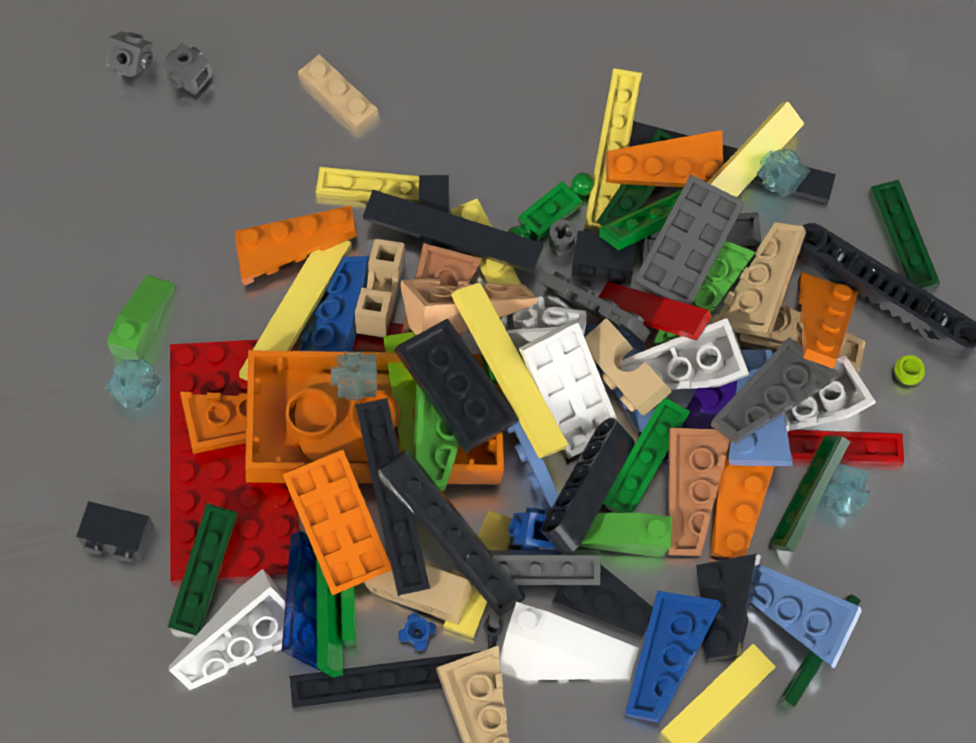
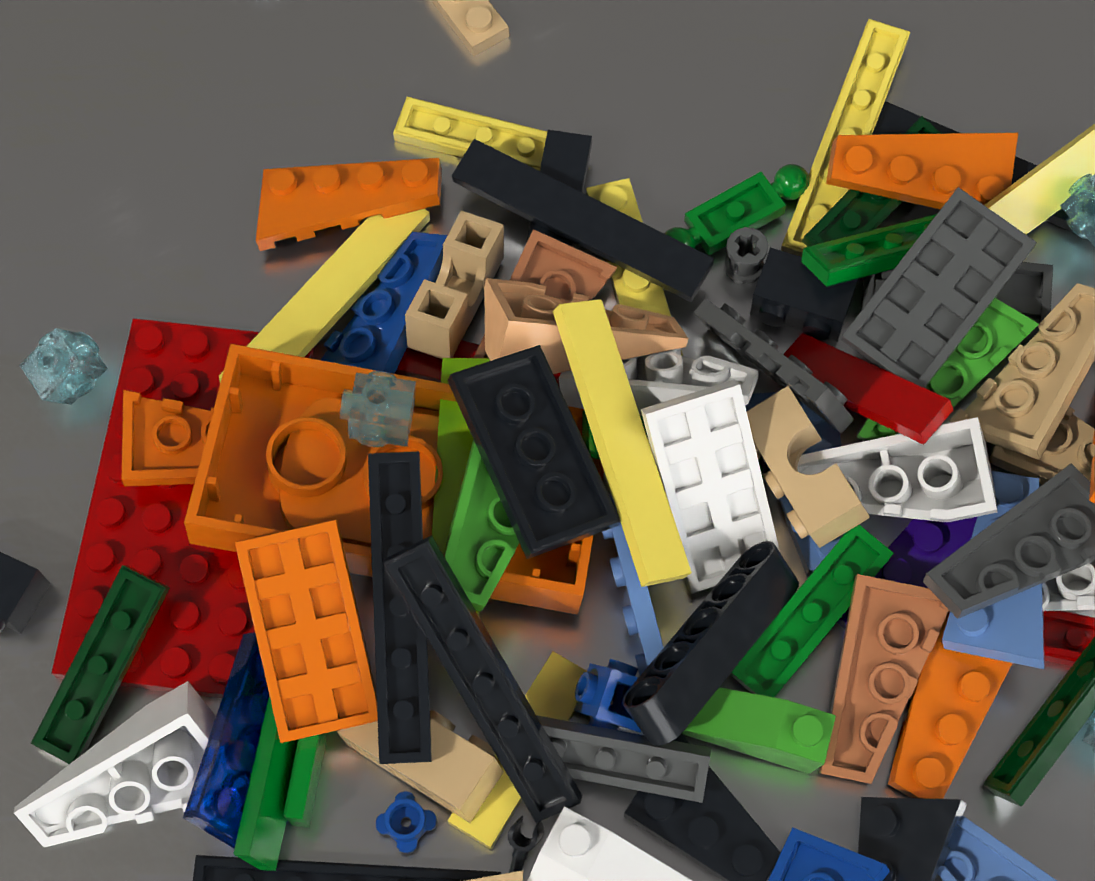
camera: 15 degrees right, 0 degrees up
bright green slope [106,275,175,365] -> none

